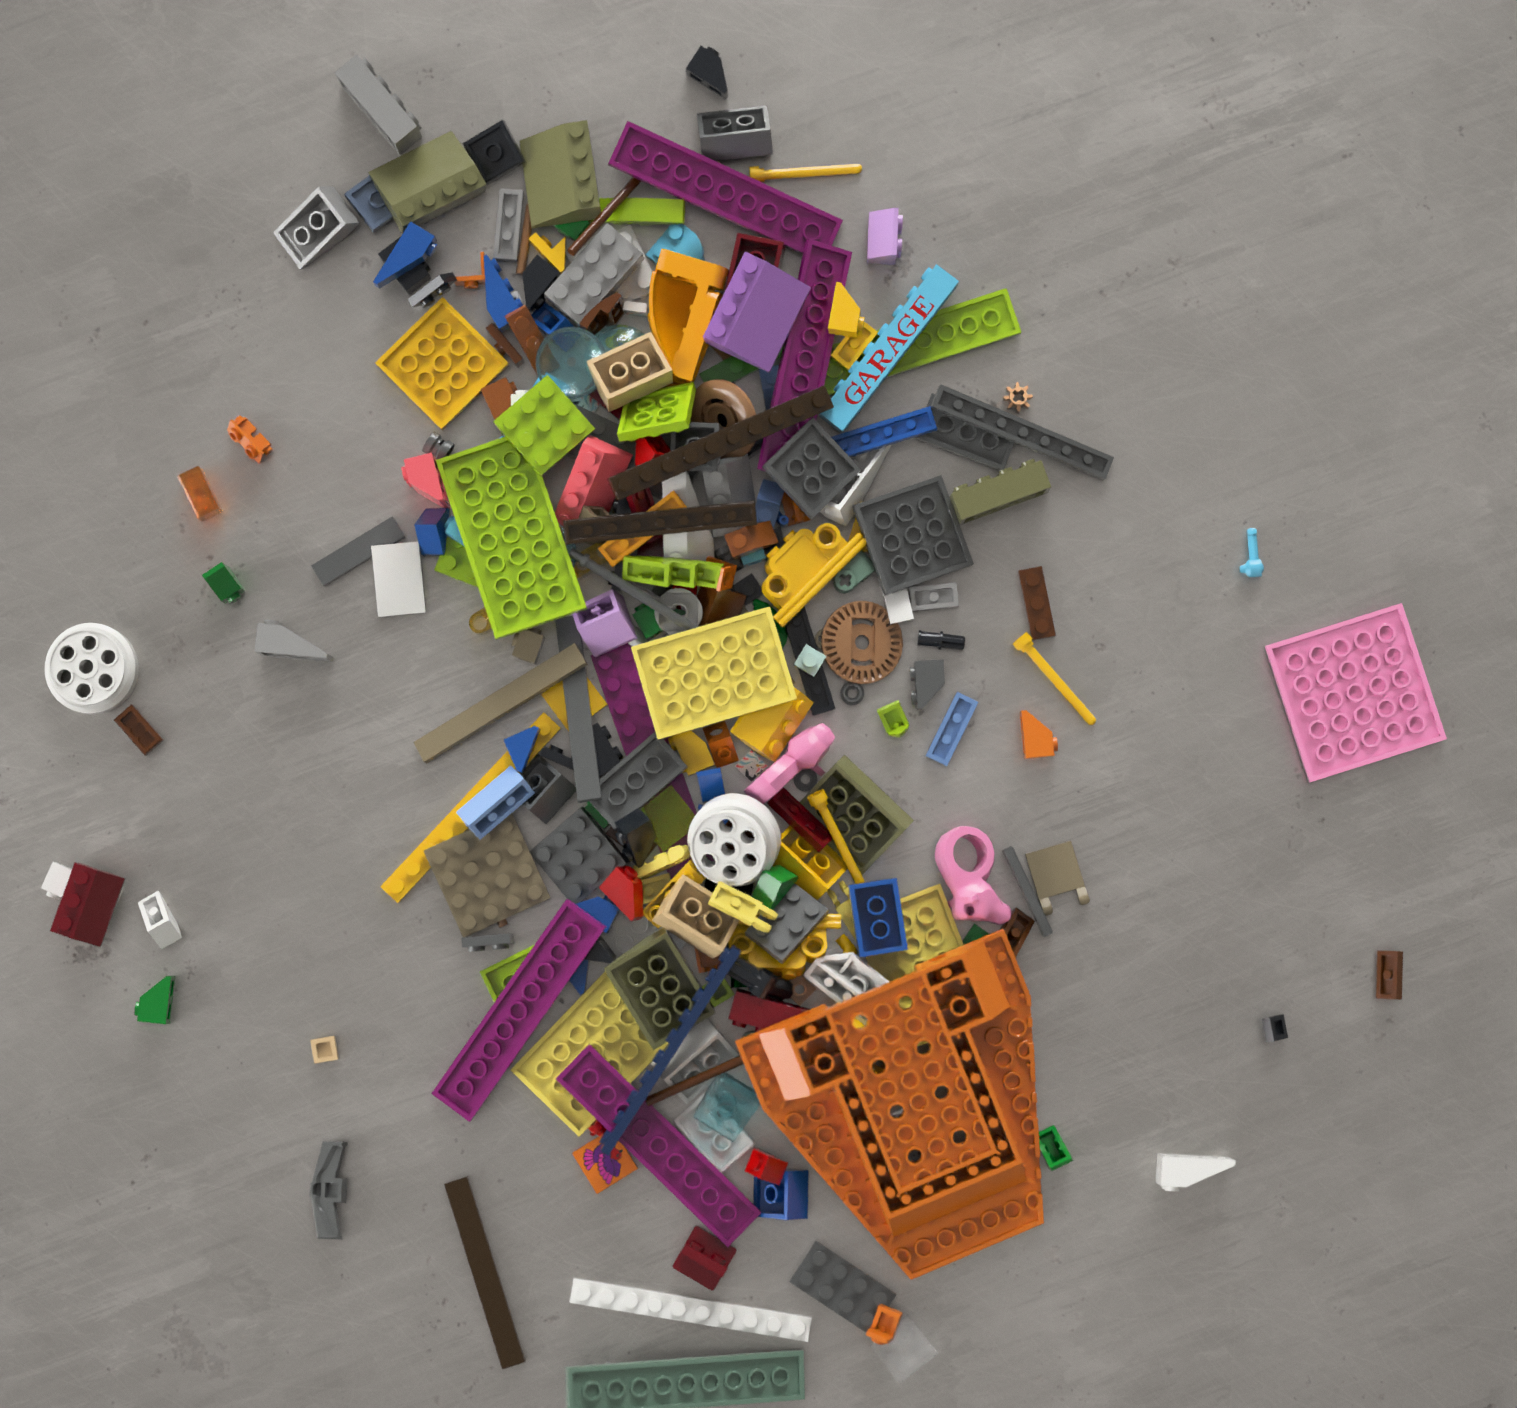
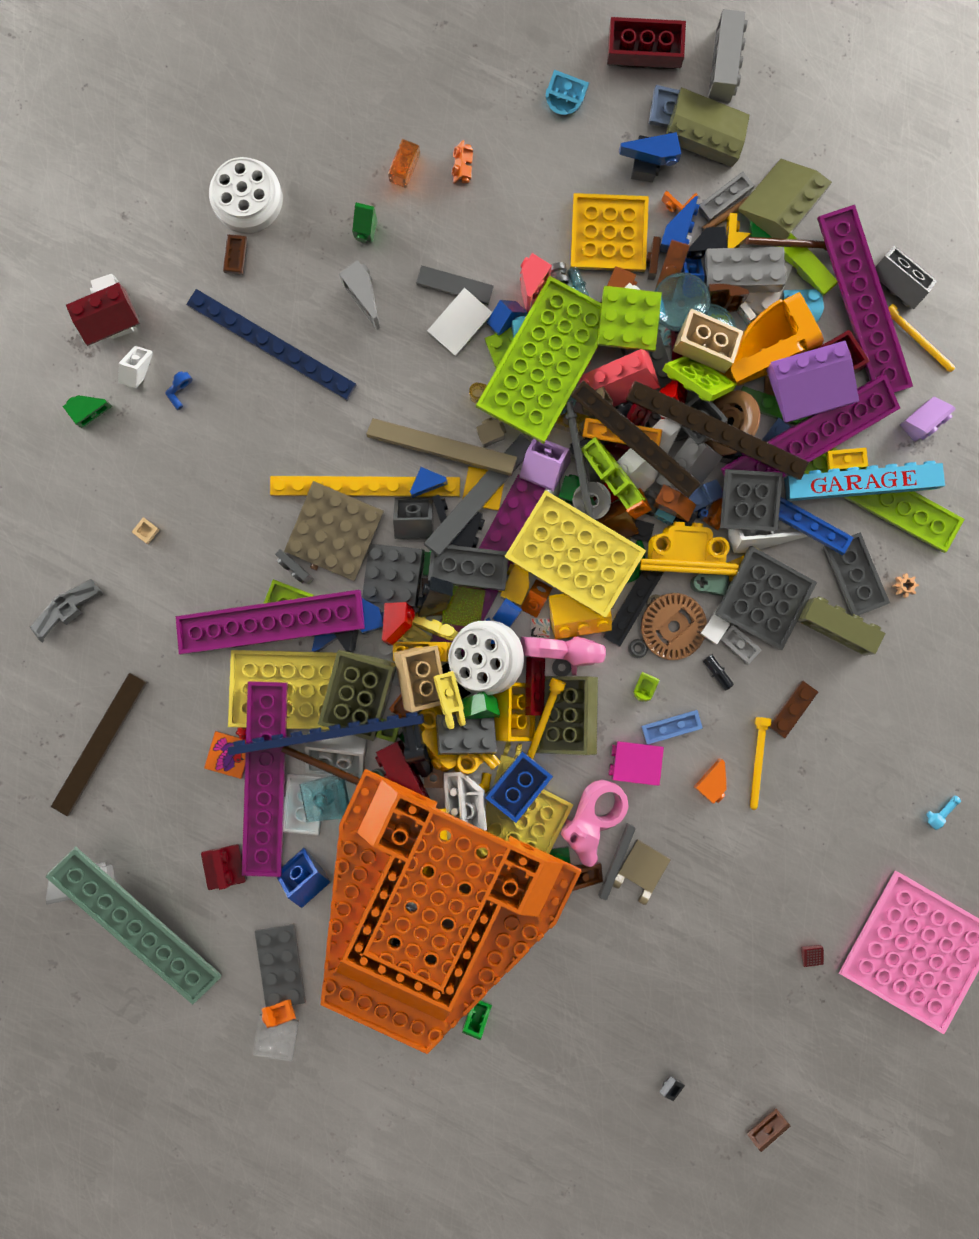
camera: 50 degrees right, 0 degrees up
light grey slope [273,186,360,269] -> none
black plate [408,272,457,308] -> none
light blue brick [456,766,535,840] -> none
black tile [463,120,526,185] -> none
white plate [570,1278,812,1342] -> none
black slope [686,45,728,100] -> none
red slope [745,1147,788,1185] -> none
light aqua plate [794,644,826,677] -> none
yellow slope [828,282,865,338] -> none
dark grey slope [910,659,945,710] -> none
dark grey plate [931,384,1114,480] -> none
white slope [1156,1154,1236,1191] -> none
none -> blue plate [165,371,193,410]
none -> dark blue plate [186,289,357,401]
none -> medium azure slope [546,70,589,115]
none -> clear light blue axle [567,267,589,296]
none -> dark red brick [607,17,686,68]
none -> dark pink brick [609,741,664,786]
none -> dark red slope [801,945,824,967]

